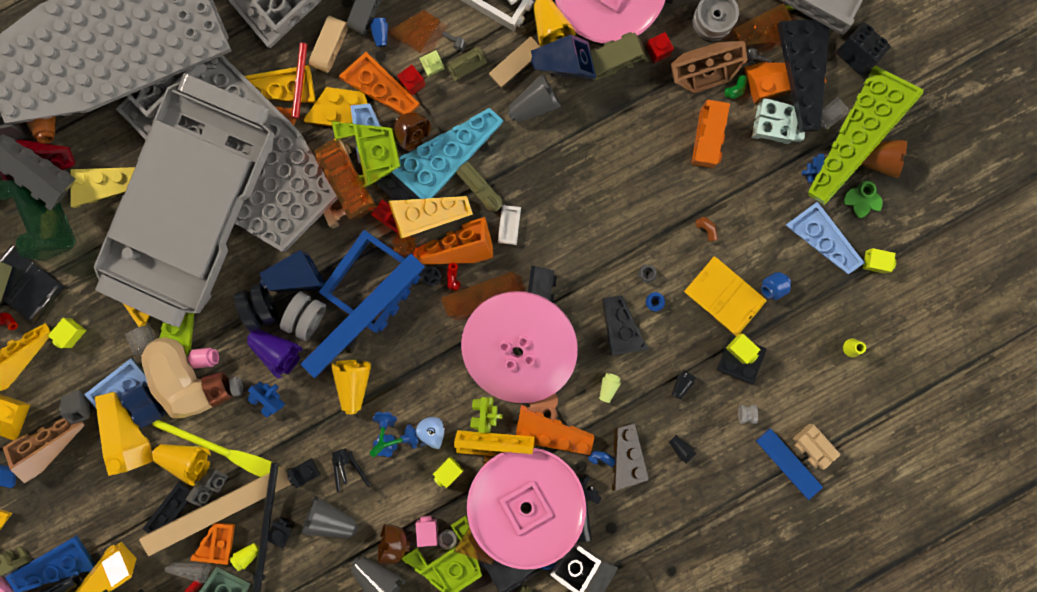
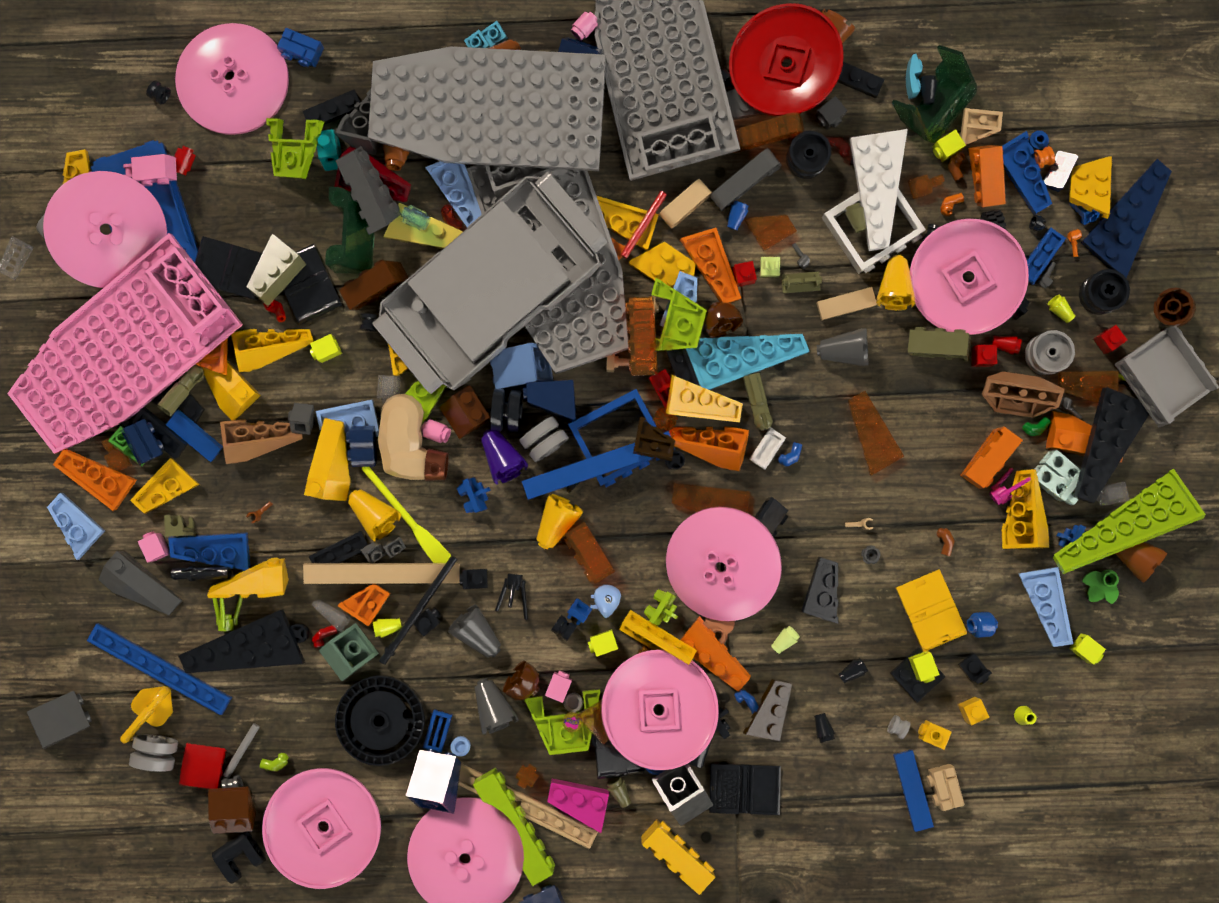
camera: 25 degrees right, 0 degrees up
light grey tile [229,376,243,396] -> none
blue plant [369,412,419,457] -> none
red arm [447,263,461,291] -> none
dark blue slope [531,35,596,79] -> none
blue plate [645,292,665,311] -> none
black bracket [835,22,890,77] -> none
none -> dark orange hand [246,501,273,523]
none -> reddish brown wedge [339,259,409,310]
none -> black wheel [359,313,379,332]
none -> clear light blue brick [401,205,431,230]
none -> light blue wing [425,161,482,228]
none -> reddish brown slope [439,385,491,439]
none -> clear red arm [441,204,463,230]
none -> medium blue slope [490,343,553,390]
none -> black wheel [551,615,577,641]
none -> clear yellow tile [562,712,582,732]
none -> clear orange wedge [564,522,615,584]
none -> blue tile [567,598,592,625]
none -> dark brown wing [633,417,675,461]
none -> black piece [709,763,781,815]
none -> blue arm [778,442,802,466]
none -> tan hand [845,518,873,530]
none -> clear orange wing [848,391,904,476]
none -> yellow brick [918,720,952,750]
none -> yellow brick [957,697,989,725]
none -> black bracket [958,653,992,685]
none -> dark pink plant [989,468,1031,505]
none -> red cone [992,336,1022,355]
none -> yellow wedge [1002,469,1049,549]

